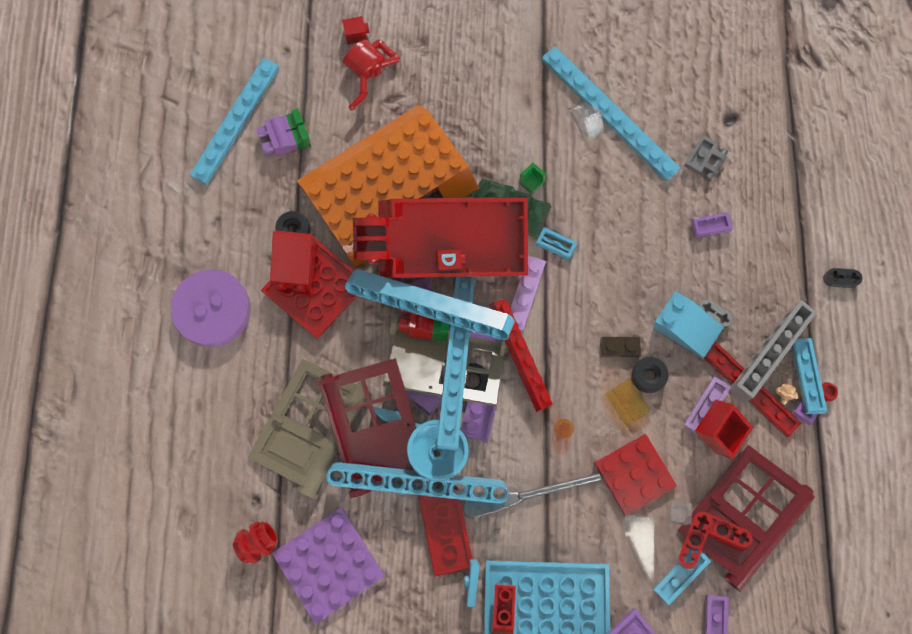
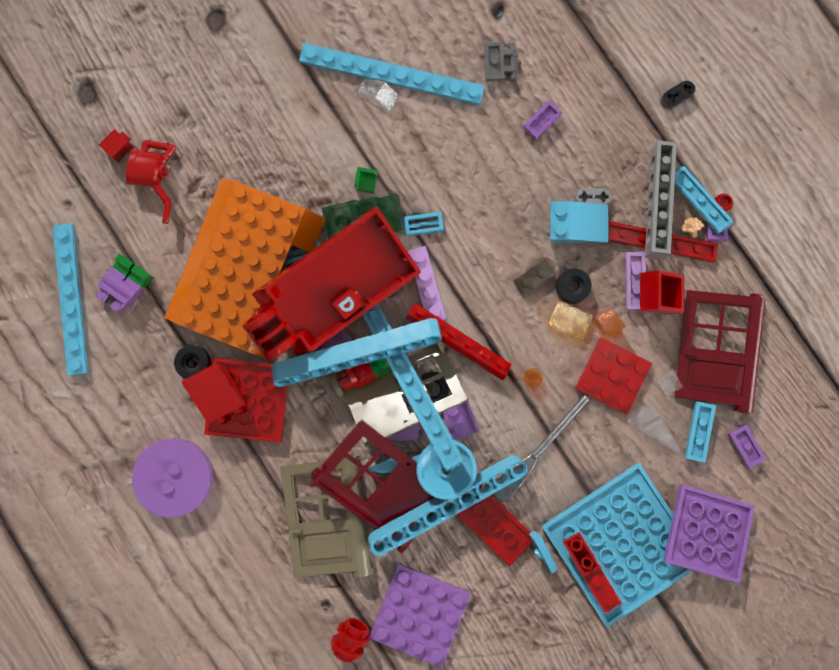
camera: 30 degrees left, 10 degrees up
red beam [678,512,753,570] -> none
none -> clear orange brick [594,307,626,339]

